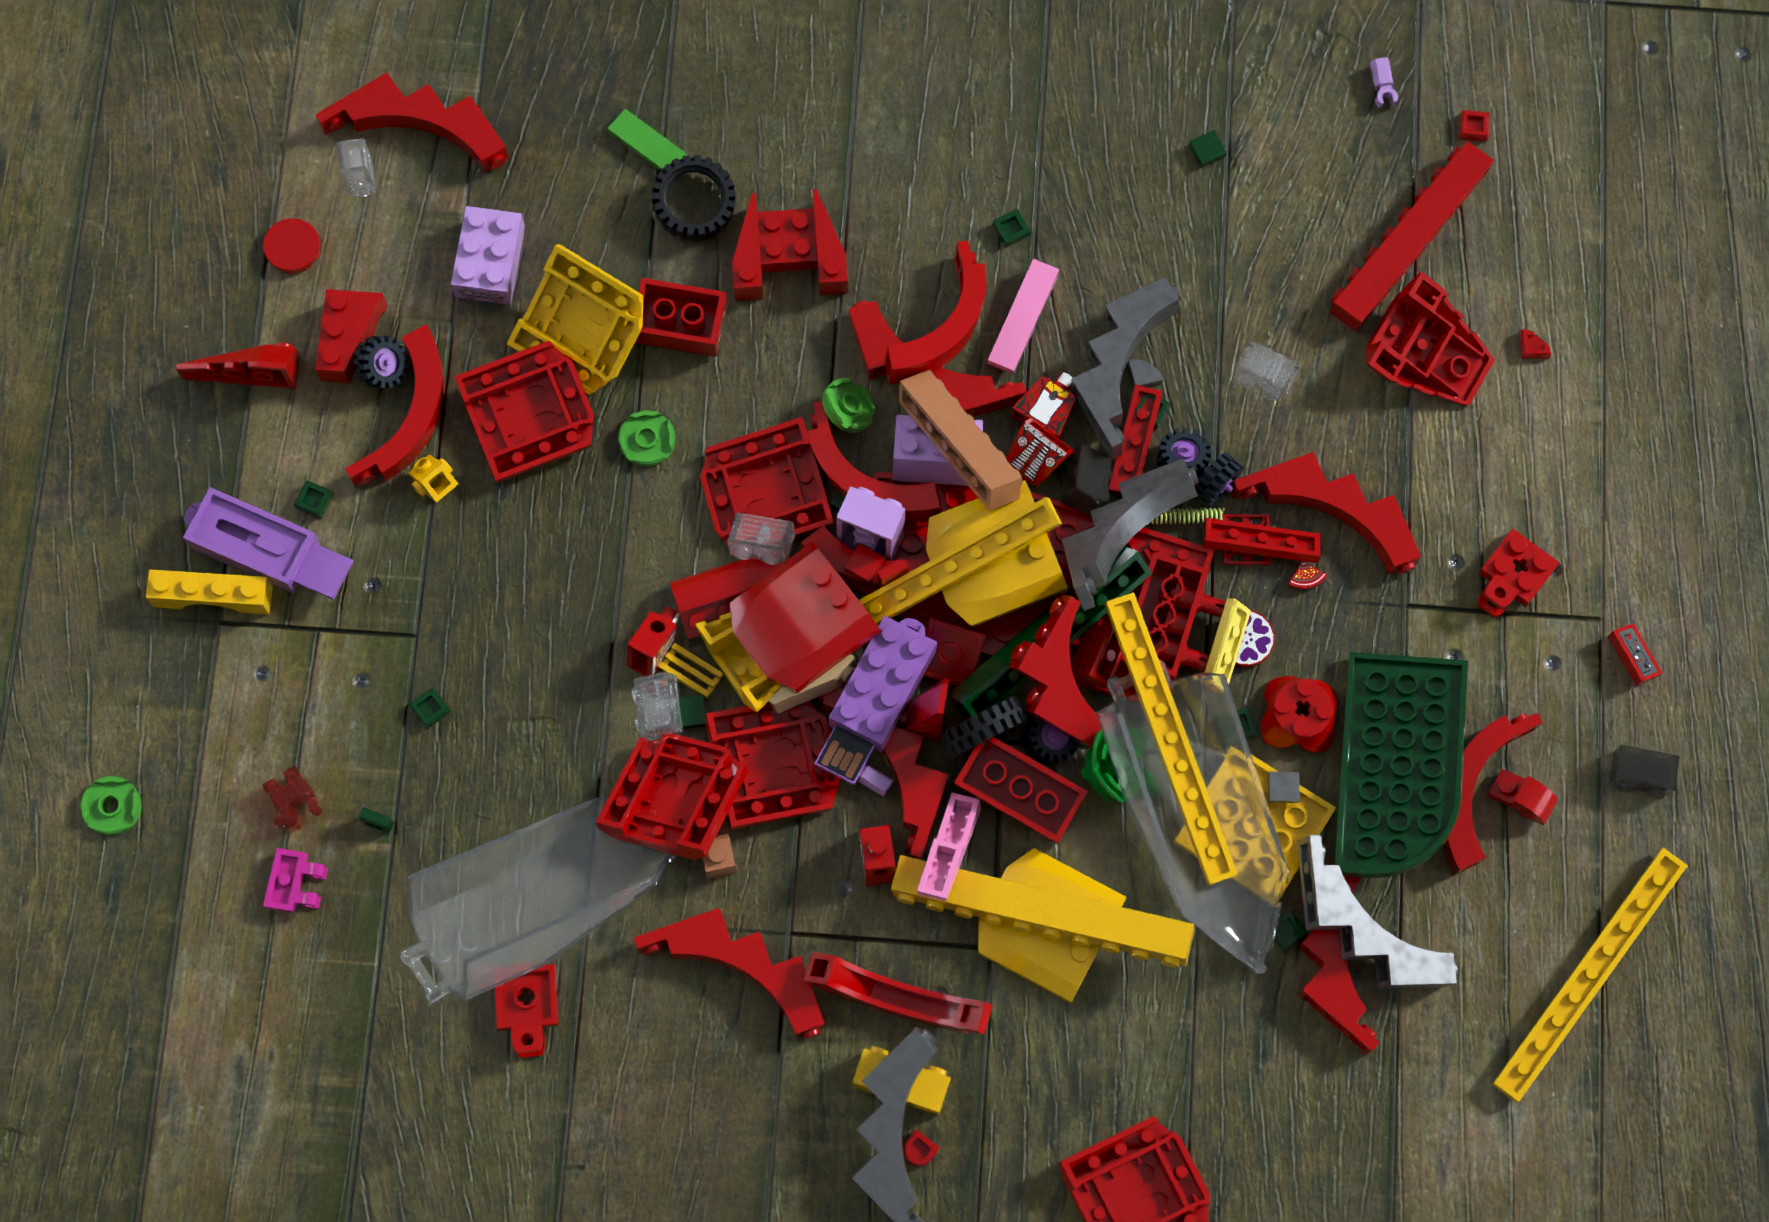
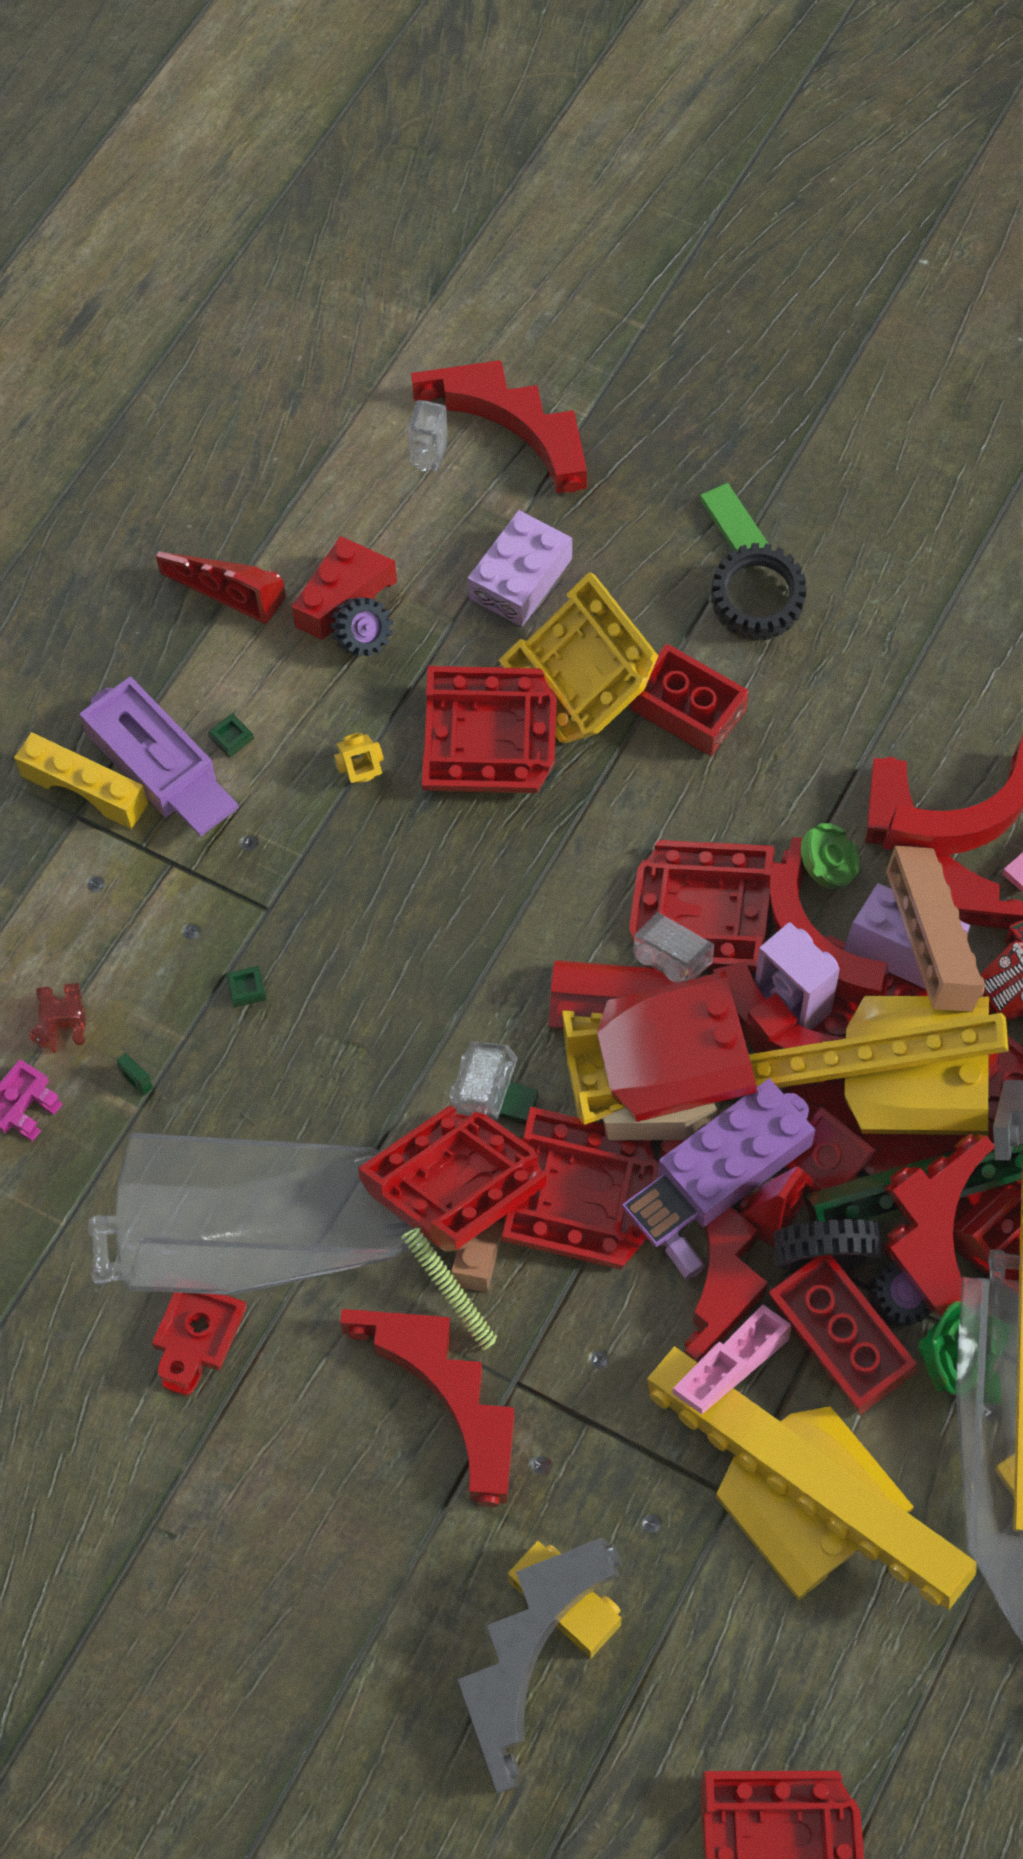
camera: 30 degrees right, 10 degrees down
red tile [263,218,321,274] -> none
red arch [345,324,445,487] -> none
bright green tile [618,410,676,467] -> none
red torso [626,606,680,680] -> none
yellow tile [658,642,724,700] -> none
red wedge [732,189,848,301] -> none
red arch [803,952,993,1035] -> none
red torso [858,825,896,886] -> none
red tile [877,558,908,588] -> none
red tile [903,1129,940,1167] -> none
none -> yellowish green piece [401,1228,497,1351]

